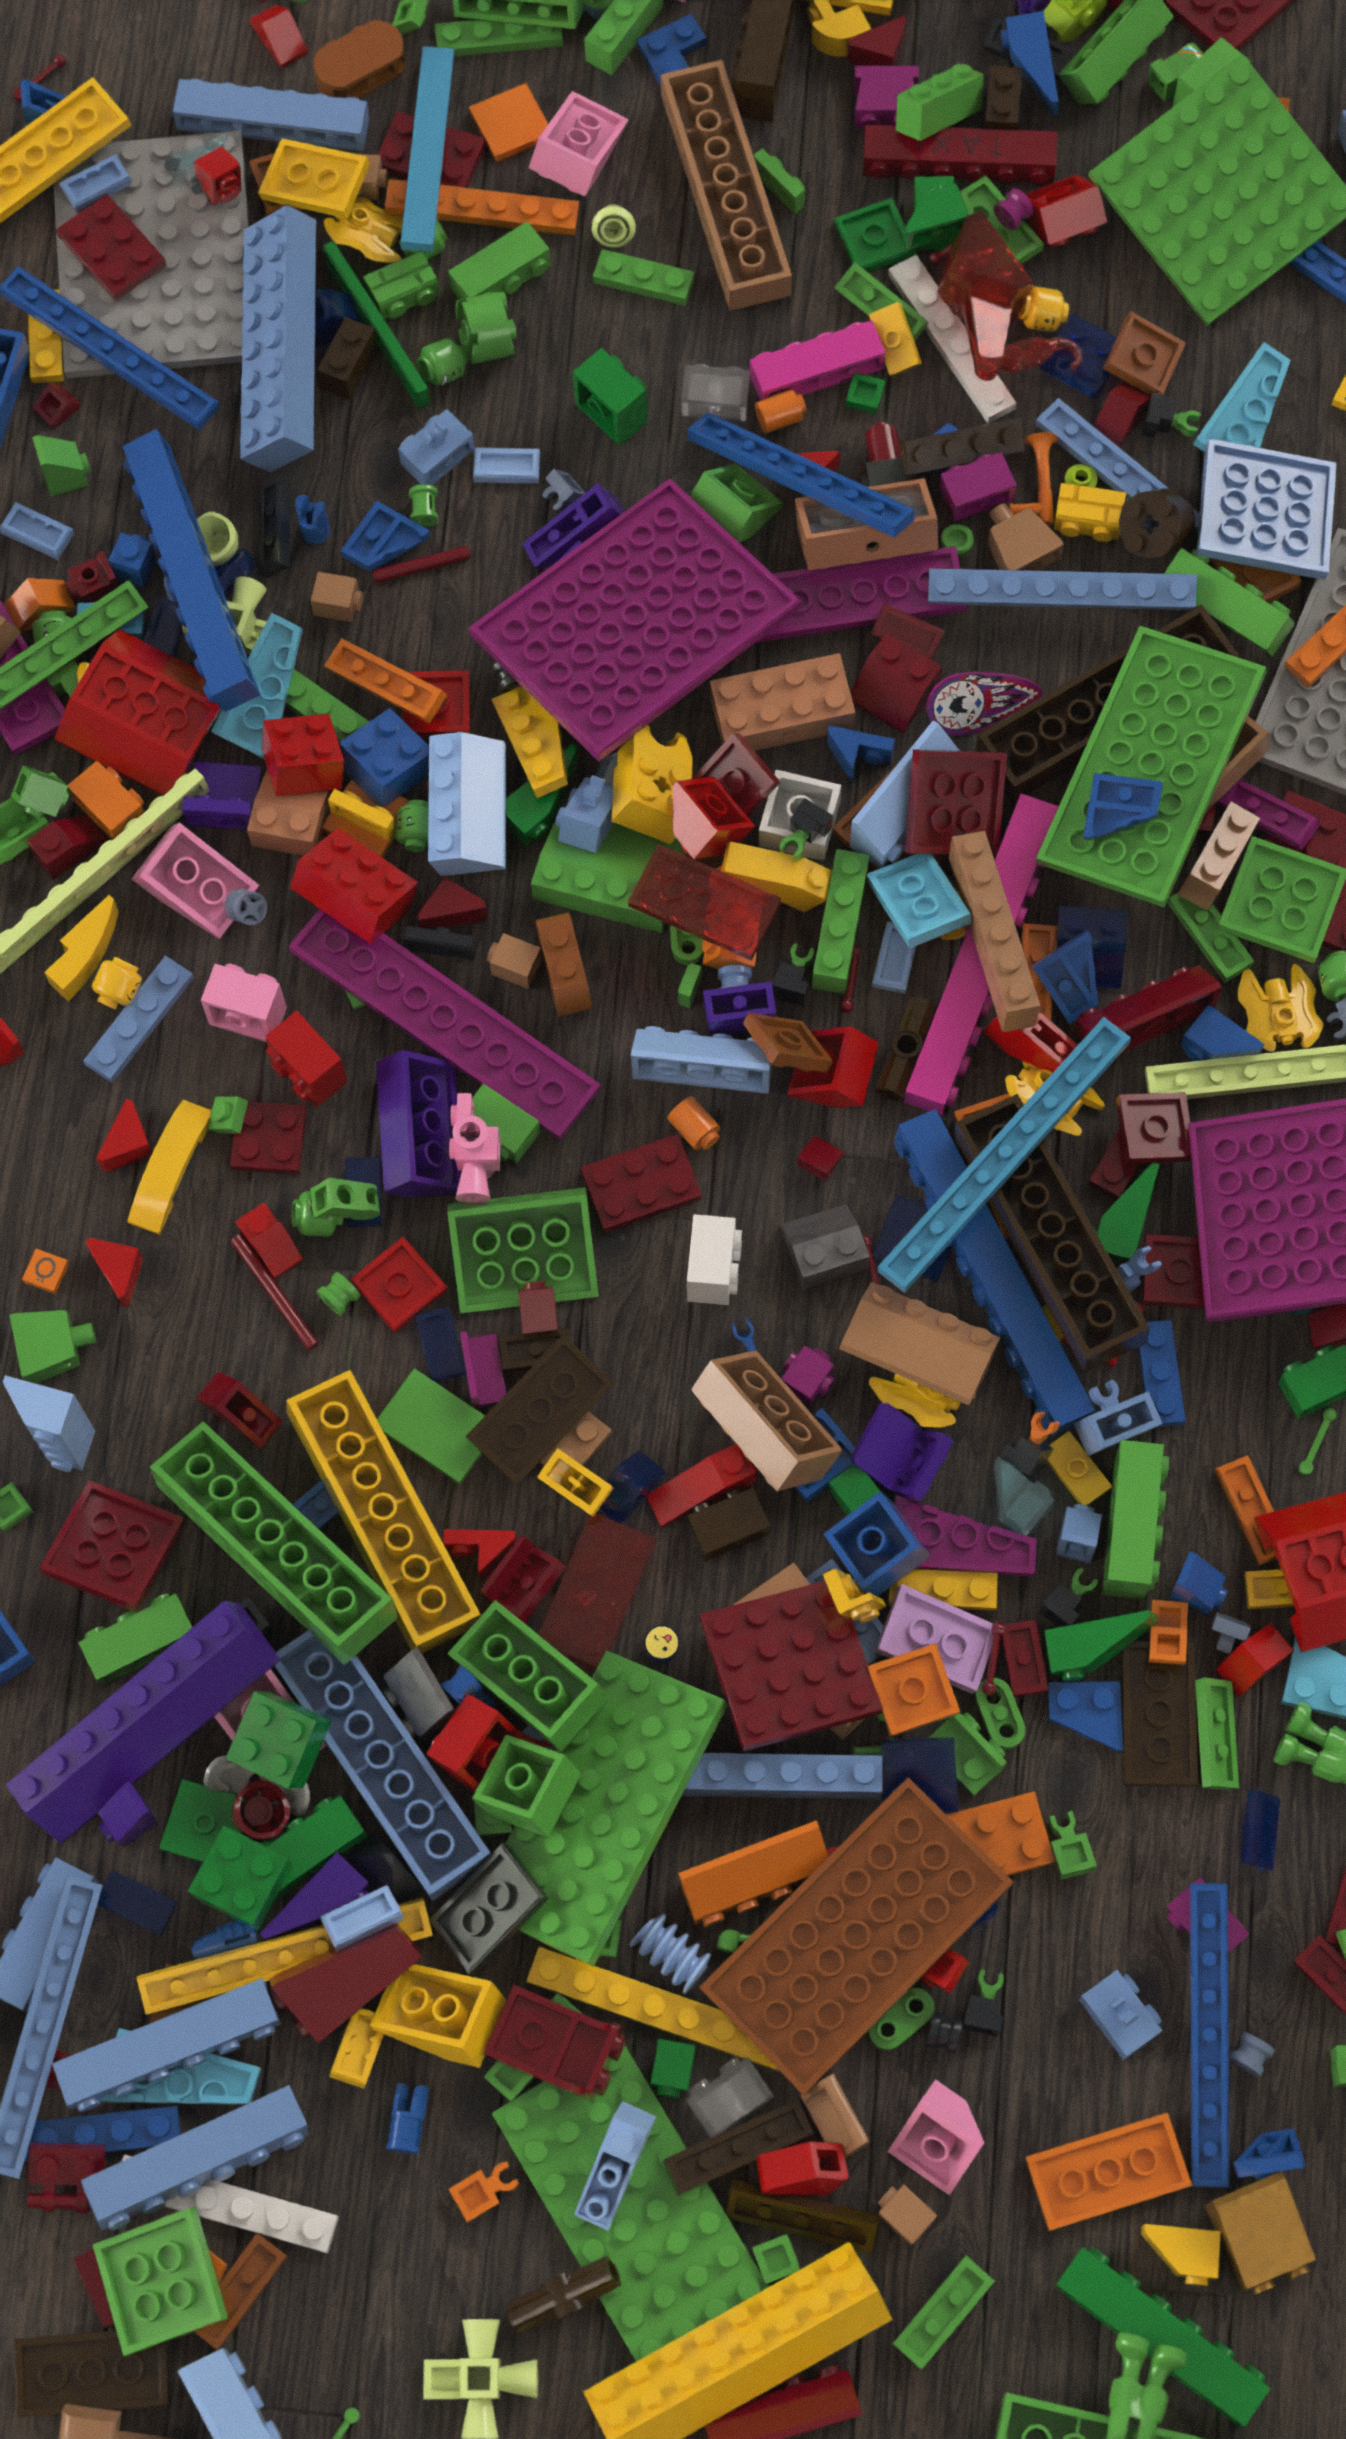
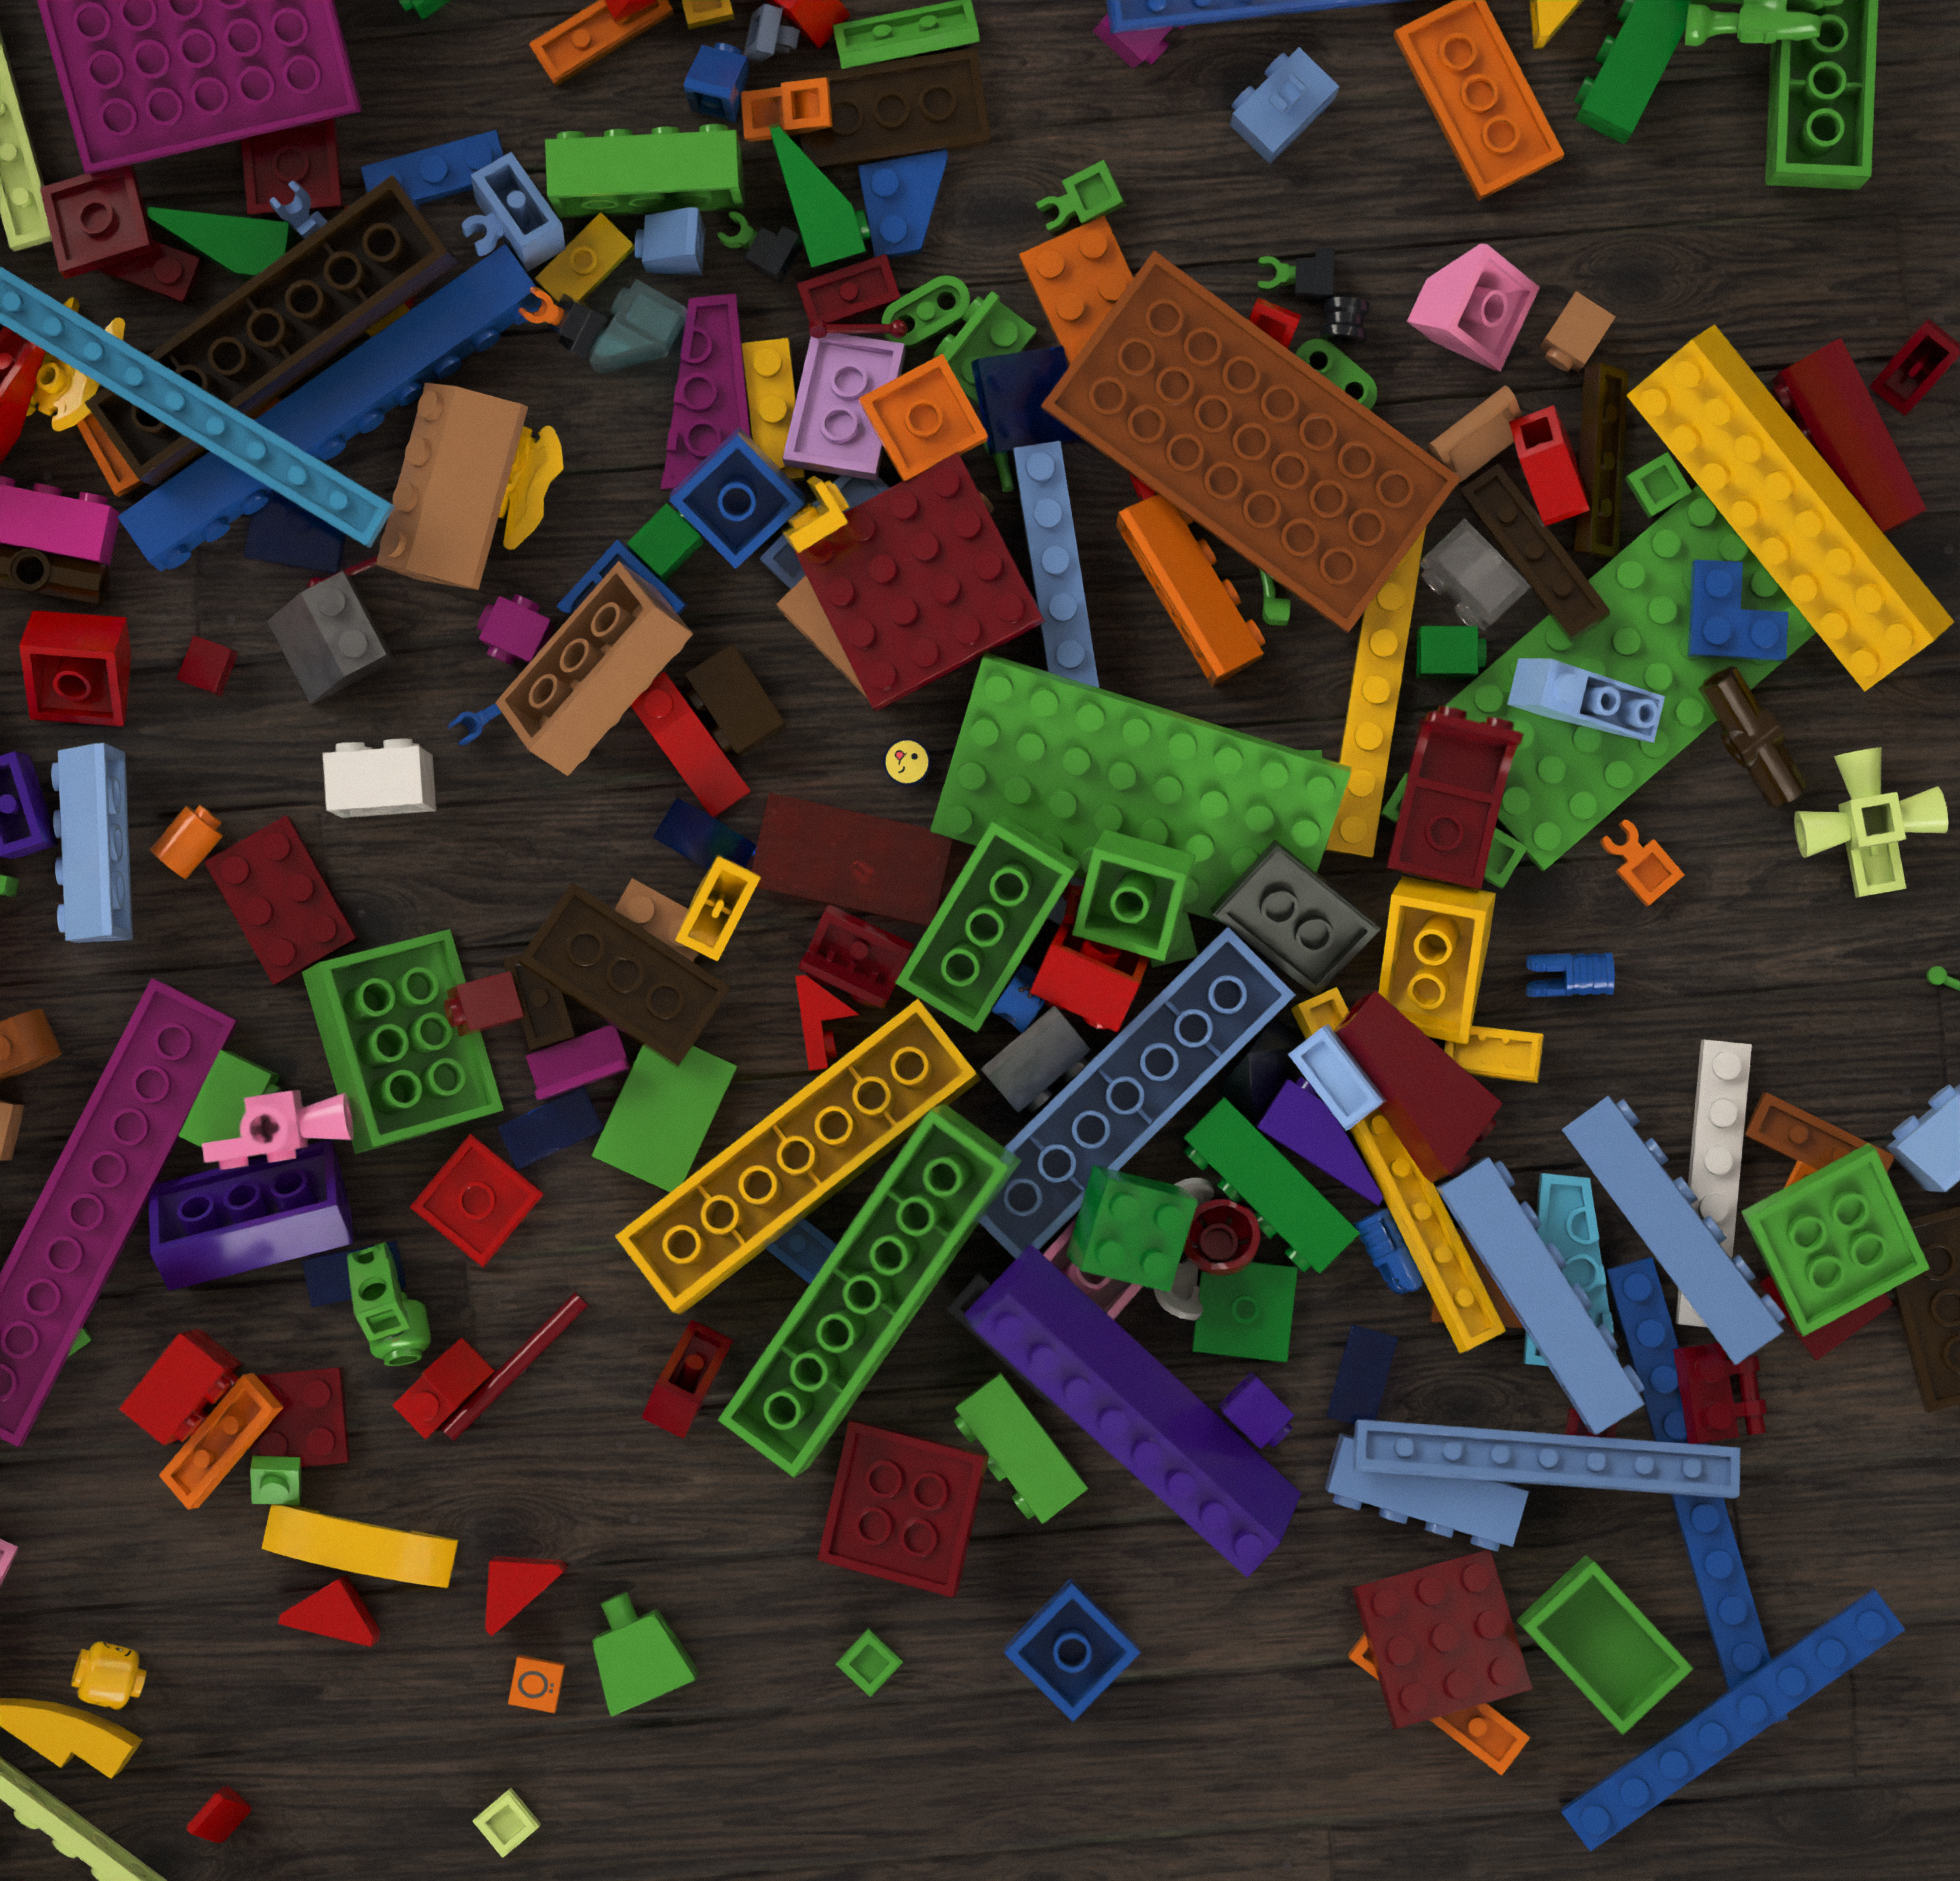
camera: 95 degrees left, 15 degrees up
light blue slope [3,1376,95,1472] -> none
medium blue plate [83,955,194,1083] -> none
green brick [188,1825,293,1931] -> none
bright pink brick [201,964,287,1042] -> none
bright green wheel [316,1272,361,1316] -> none
light blue piece [630,1914,711,1994] -> none
dark orange plate [743,1012,833,1072] -> none
dark purple bracket [850,1403,954,1502] -> none
bright green plate [893,2256,995,2370] -> none
none -> orange plate [159,1373,283,1510]
none -> blue plate [1688,559,1788,661]

